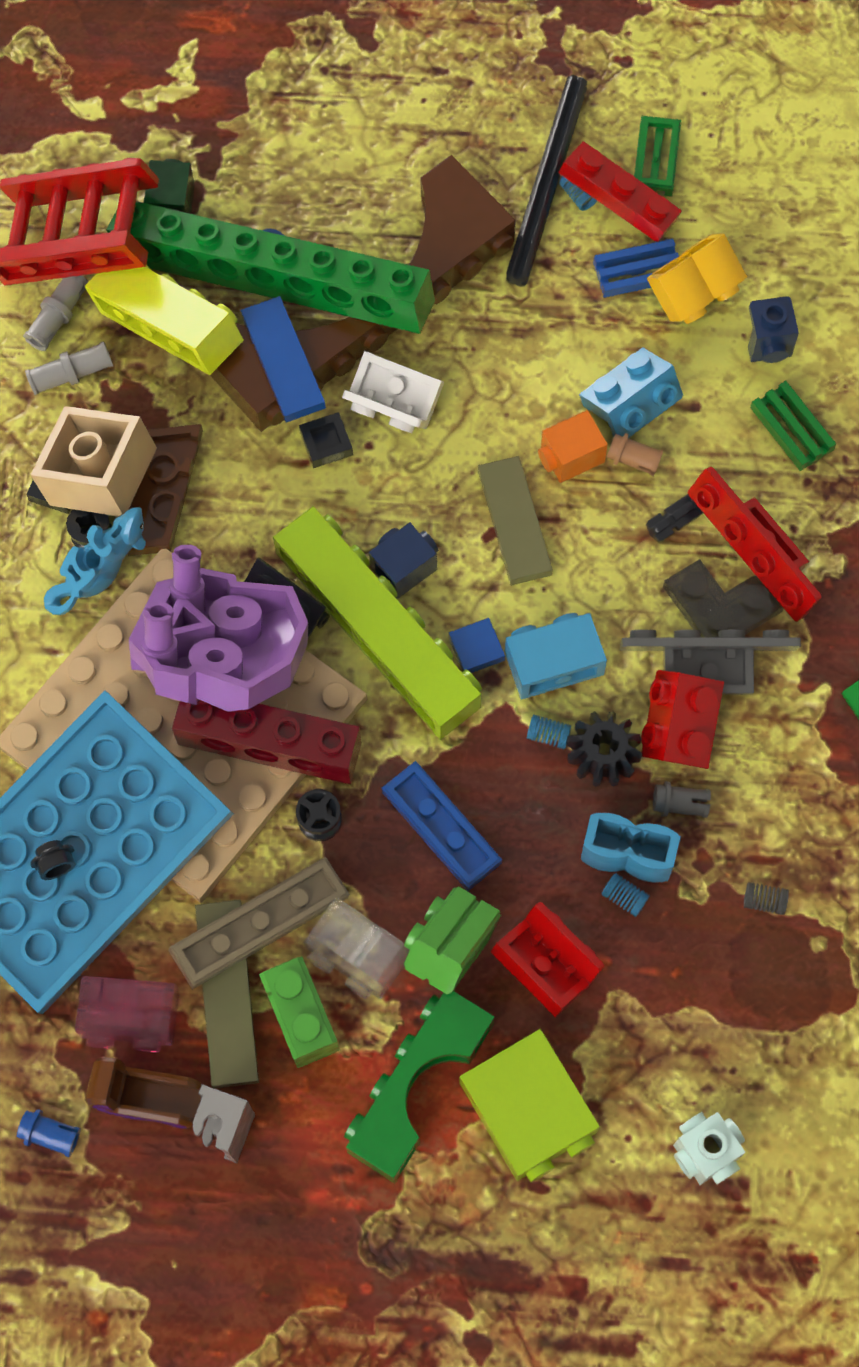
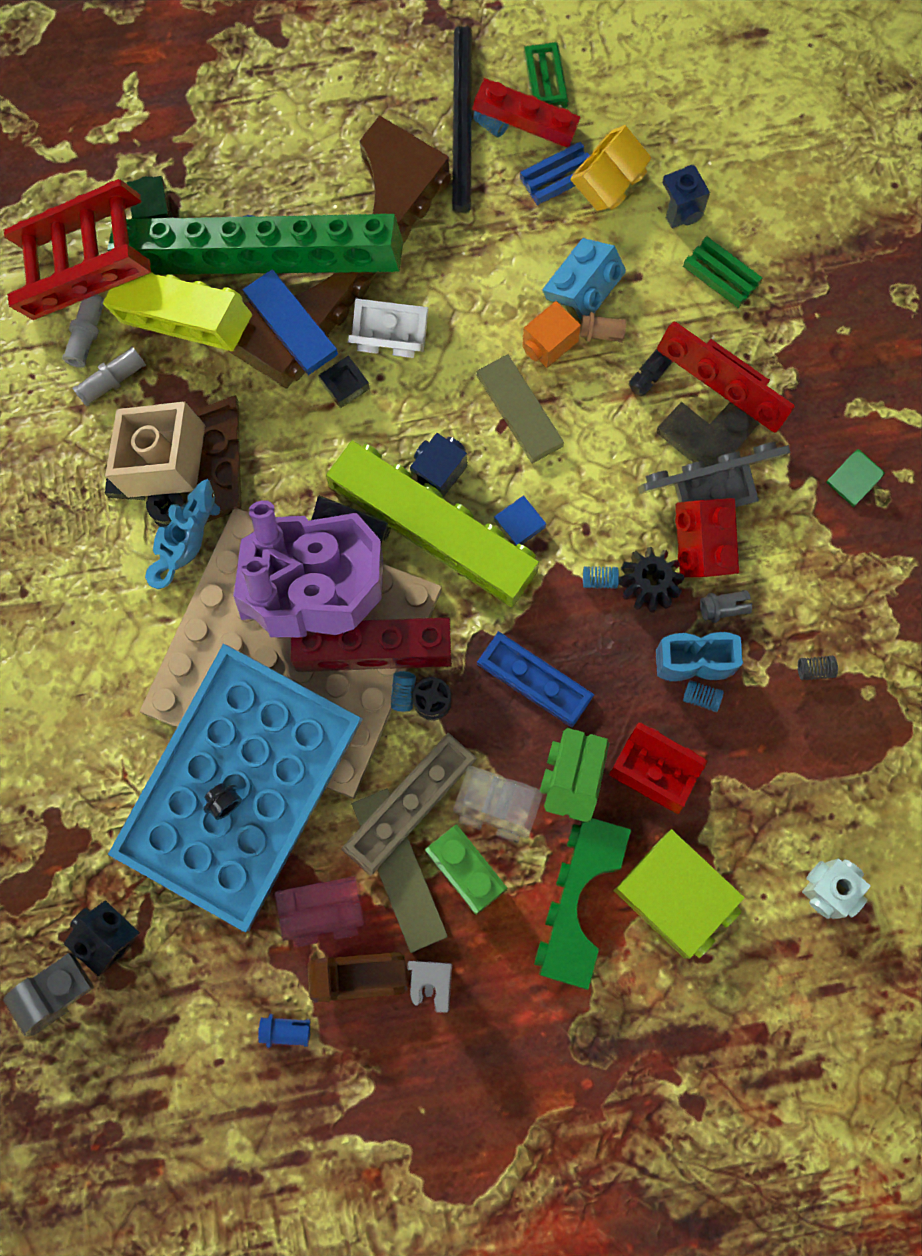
camera: 15 degrees left, 5 degrees up
dark azure brick [505,613,607,700] -> none
none -> dark azure piece [391,671,416,712]

